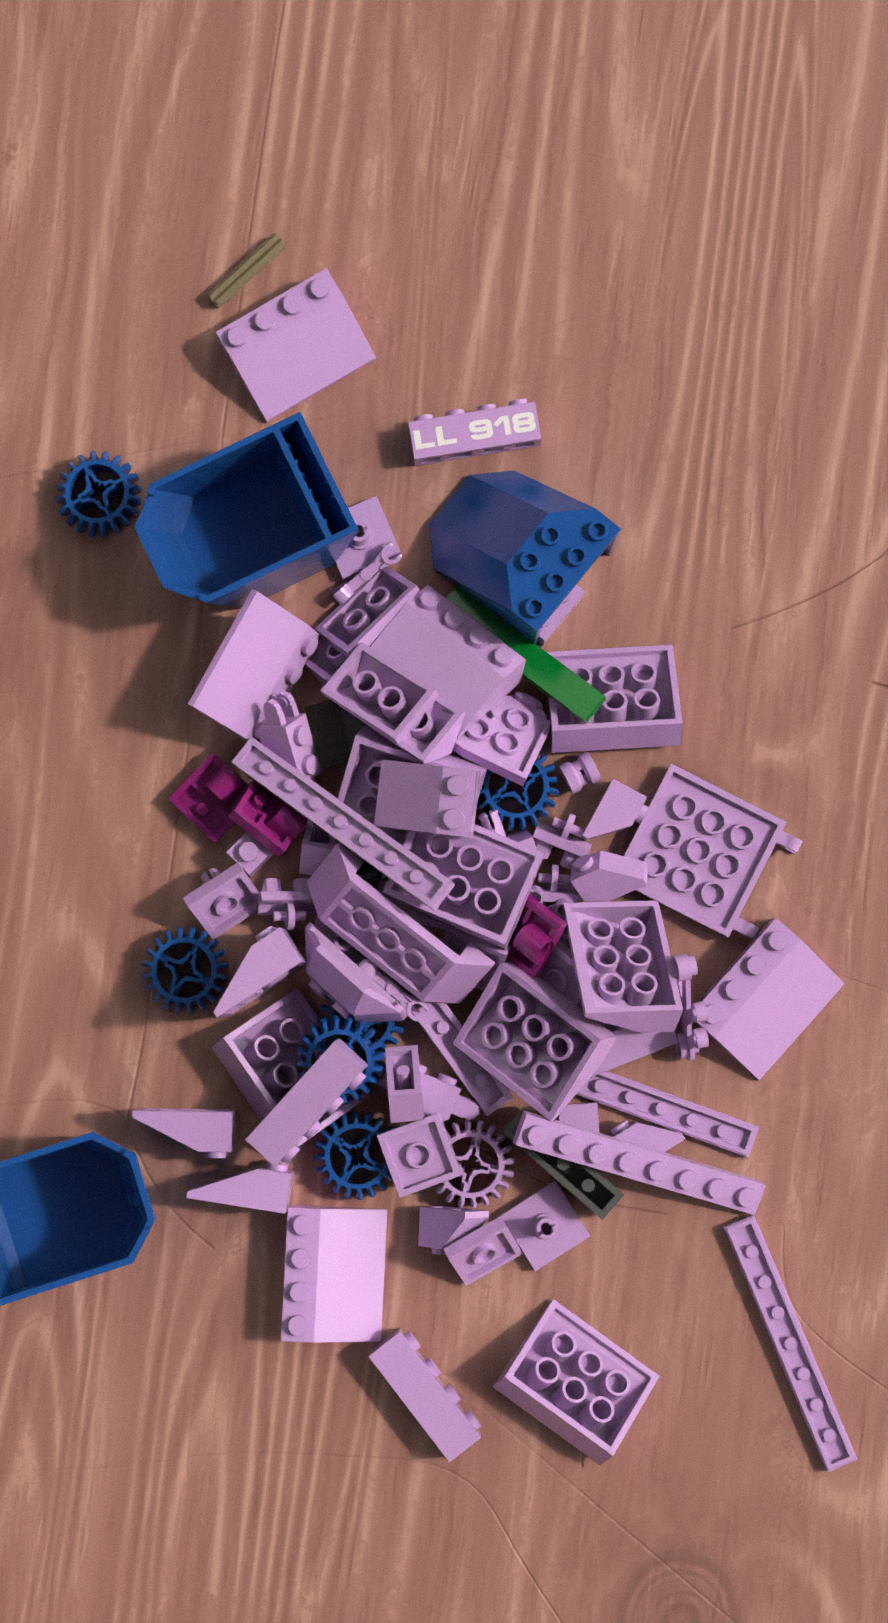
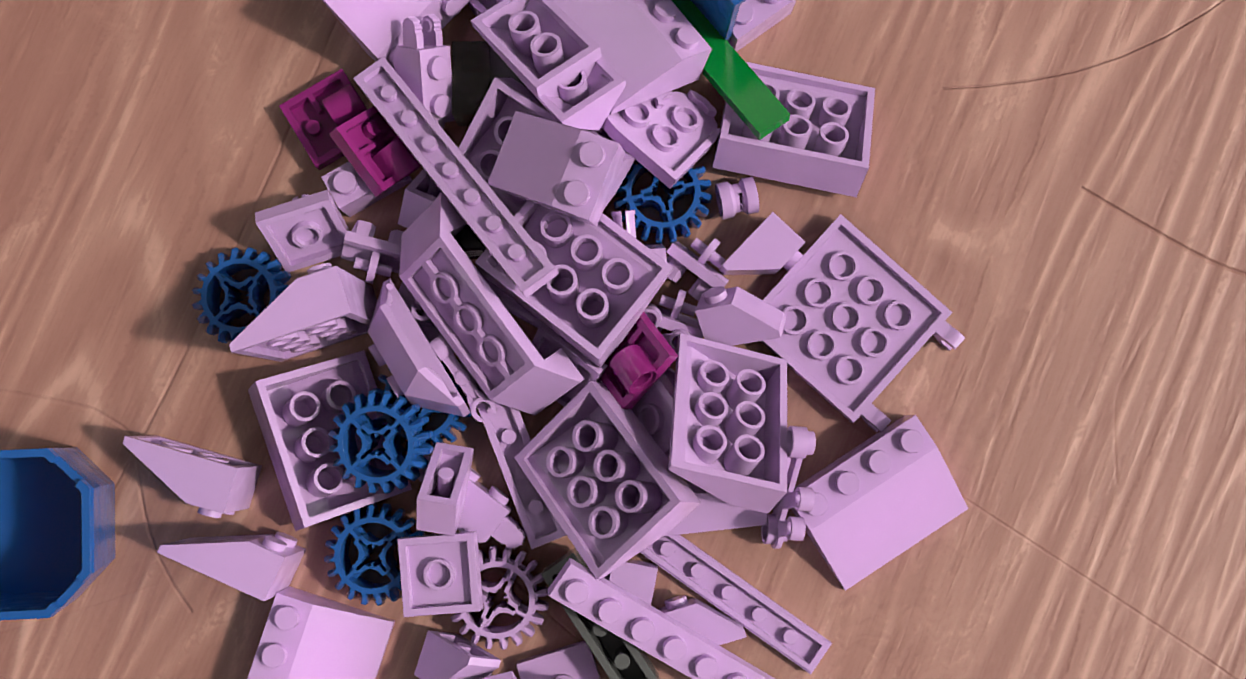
camera: 15 degrees right, 0 degrees up
lavender brick [245,1038,368,1167] -> none

